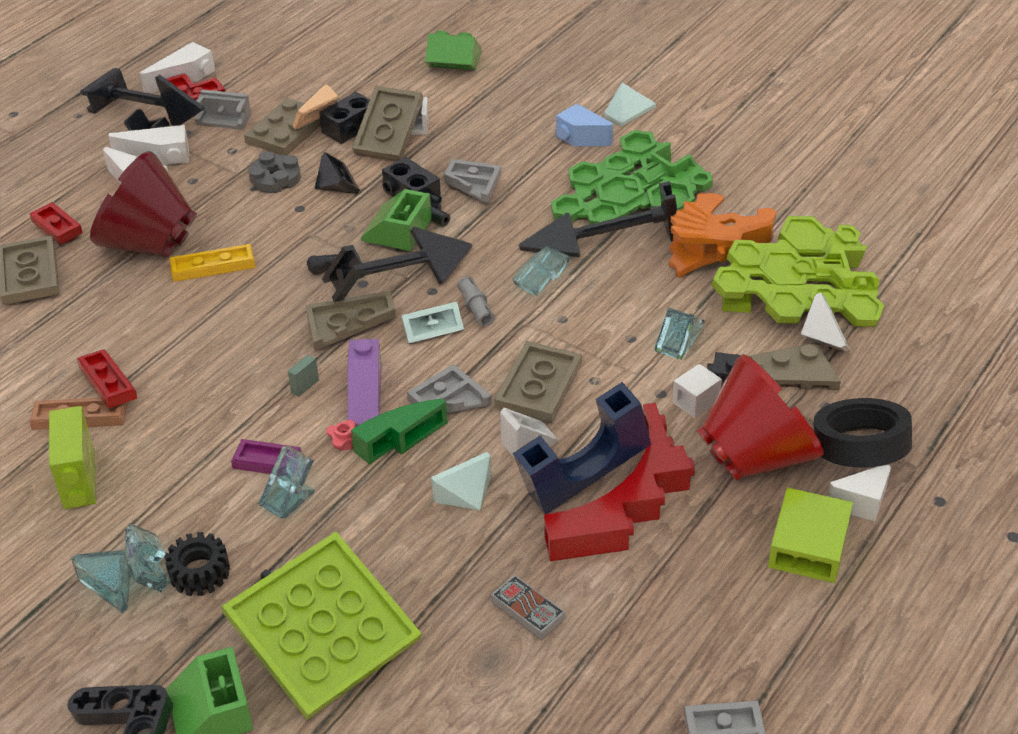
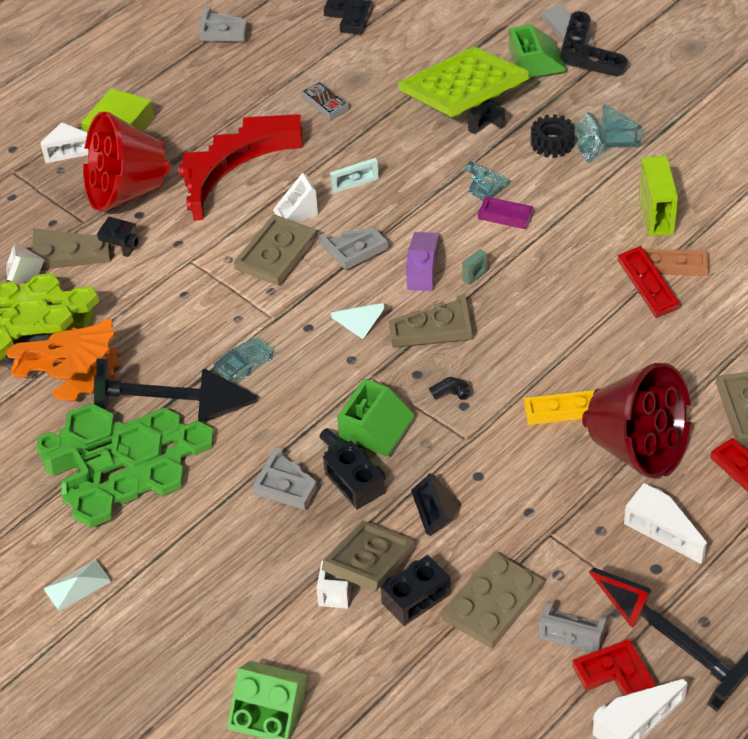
camera: 170 degrees left, 5 degrees up
white slope [109,125,189,166] -> none
black bracket [124,109,170,131] -> none
dark grey plate [248,152,301,193] -> none
light nougat slope [292,84,338,129] -> none
black piece [322,227,472,302] -> none
coral plate [326,420,356,450] -> none
green slope [351,398,448,465] -> none
light grey pin [457,276,495,327] -> none
dark blue arch [513,382,651,514] -> none
light blue slope [556,104,613,146] -> none
clear light blue slope [655,308,705,360] -> none
white panel [672,364,722,418] -> none
black tyre [813,398,912,468] -> none

